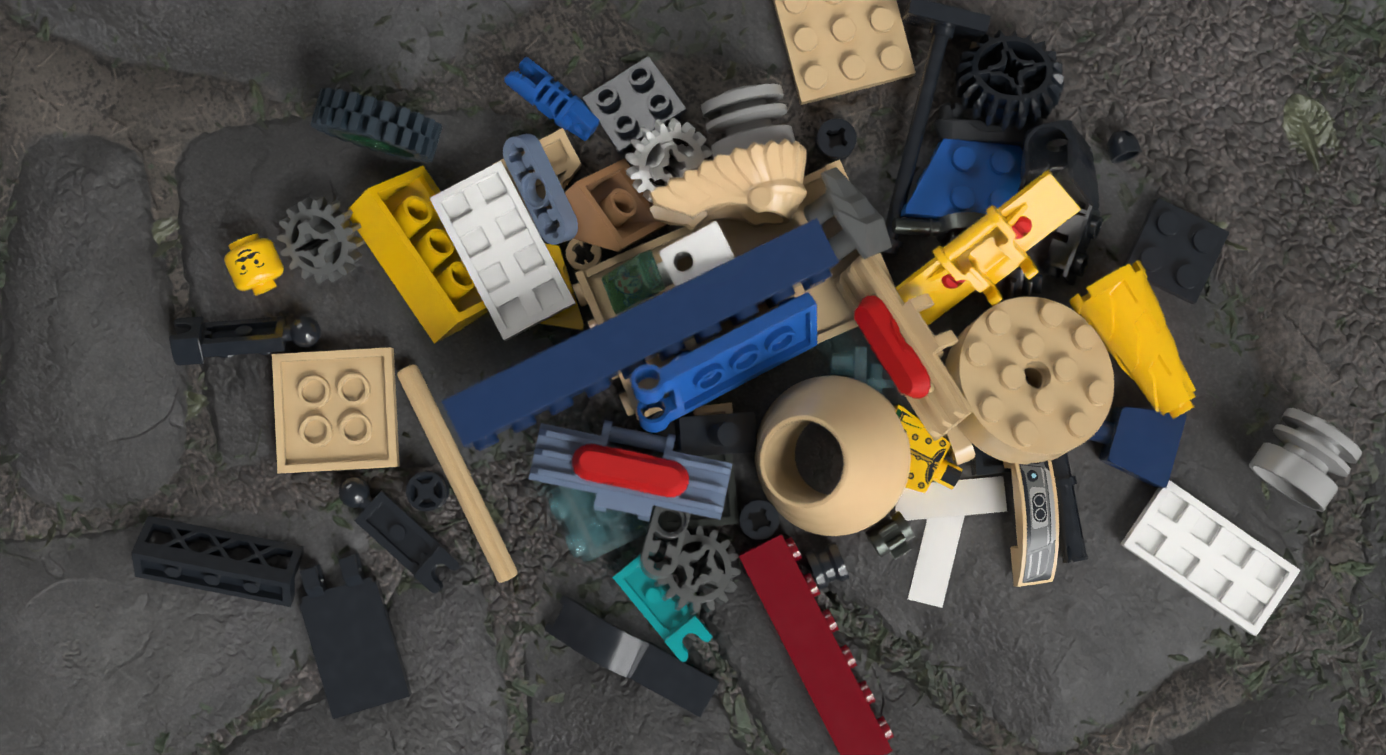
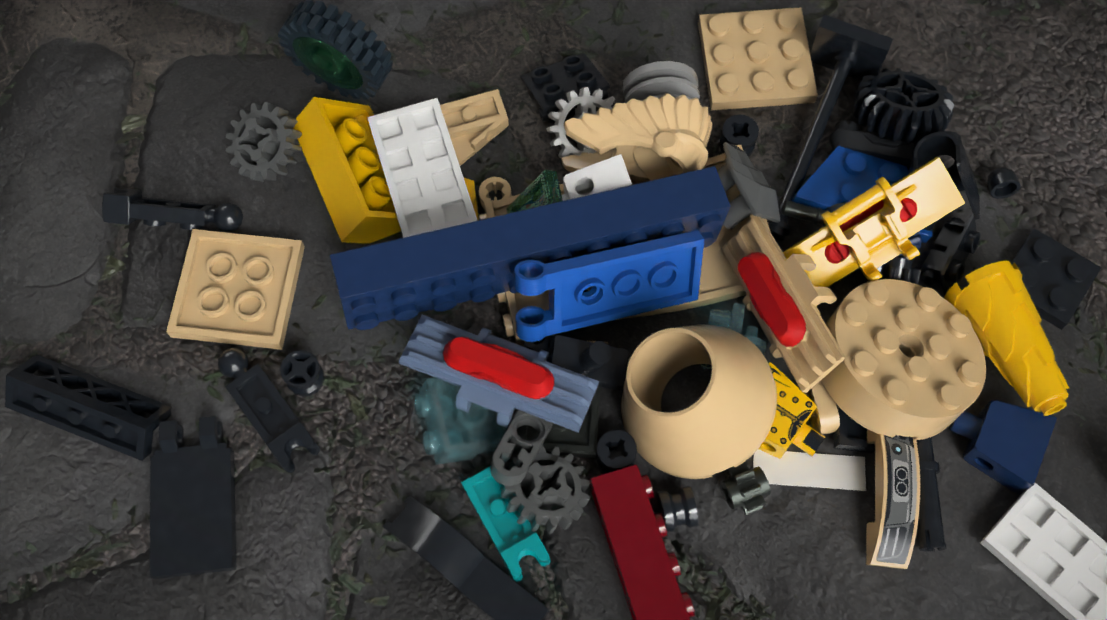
camera: 15 degrees right, 20 degrees down
yellow head [224,234,284,296] -> none
tan axle [397,365,518,583] -> none
sand blue beam [503,134,578,245] -> none
blue hinge [504,57,600,141] -> none
medium nougat slope [550,158,667,252] -> none
white sticker [908,515,965,608] -> none

